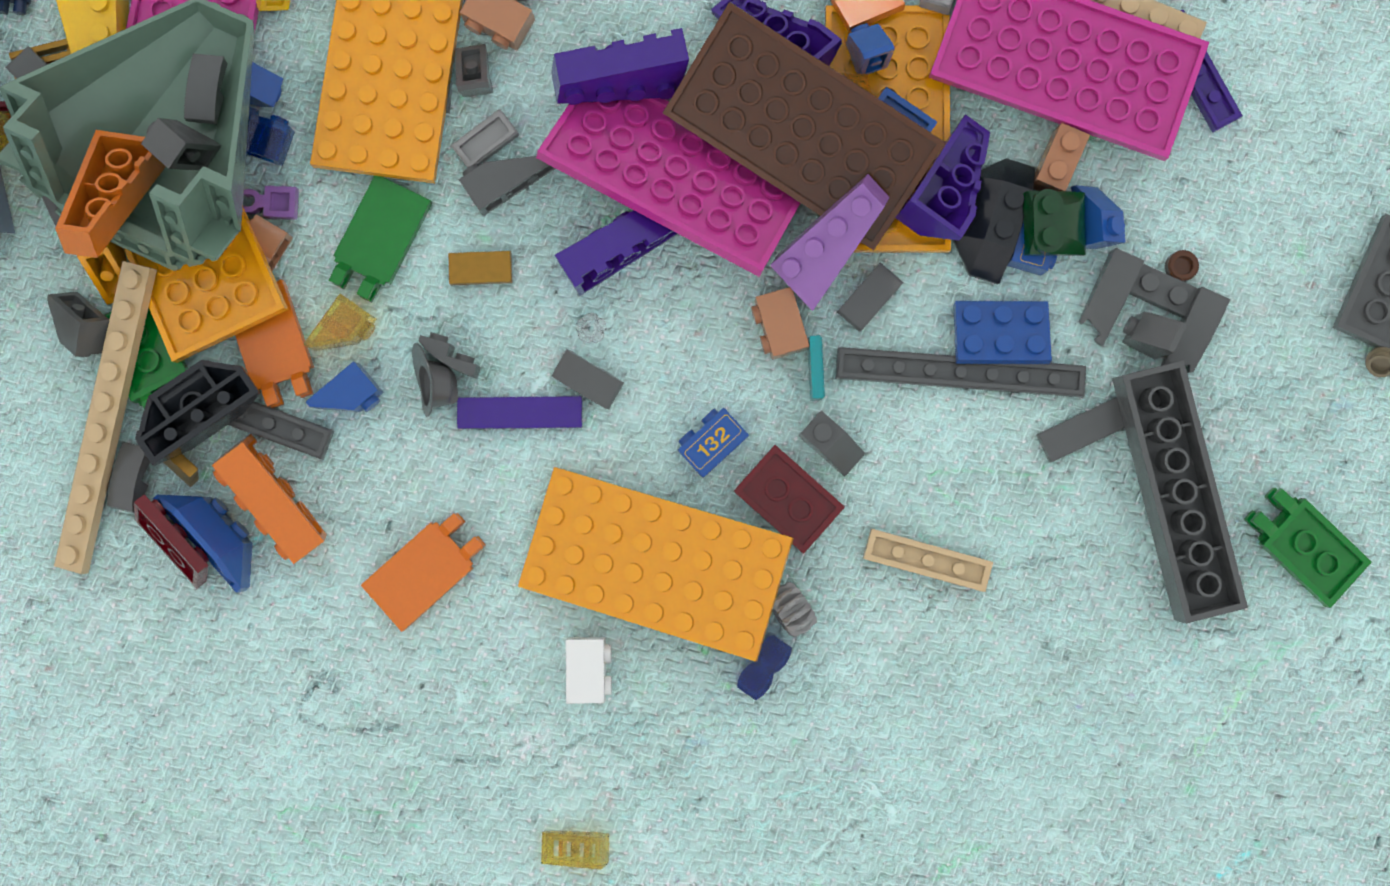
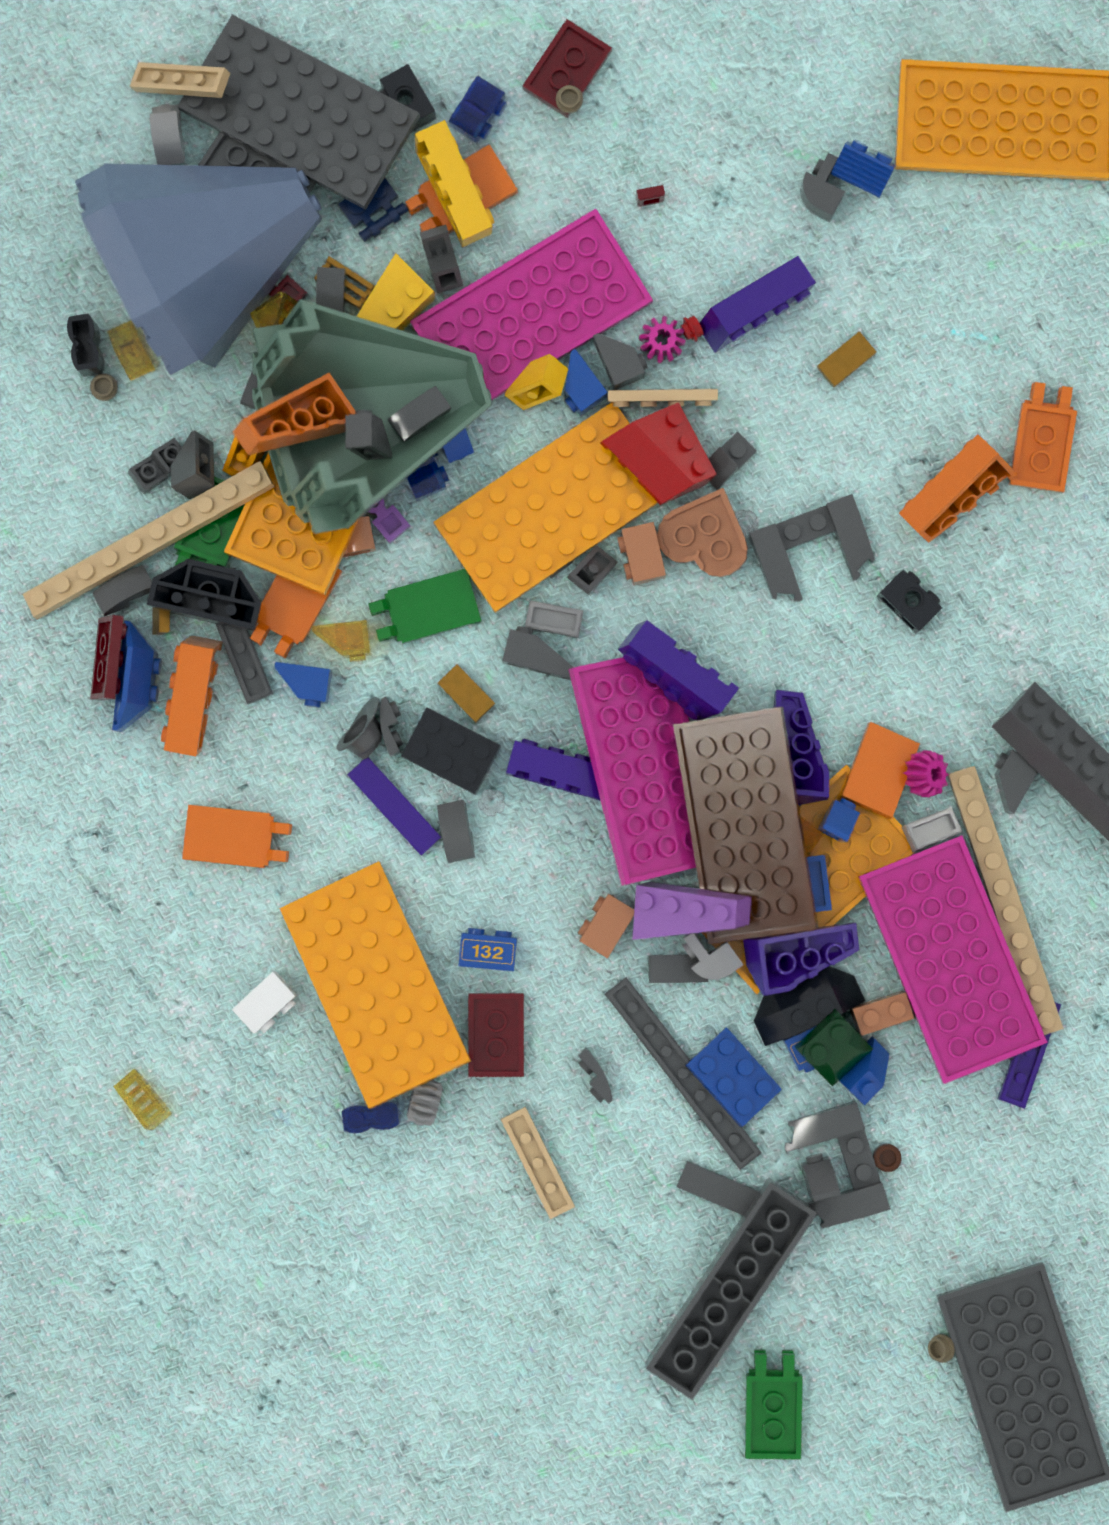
camera: 50 degrees right, 0 degrees up
dark grey slope [798,410,866,477] -> none
teal tile [808,335,825,401] -> none
none -> dark grey slope [128,438,182,494]
none -> black brick [401,707,501,795]
none -> dark grey slope [578,1047,613,1104]
none -> light grey brick [683,933,743,980]

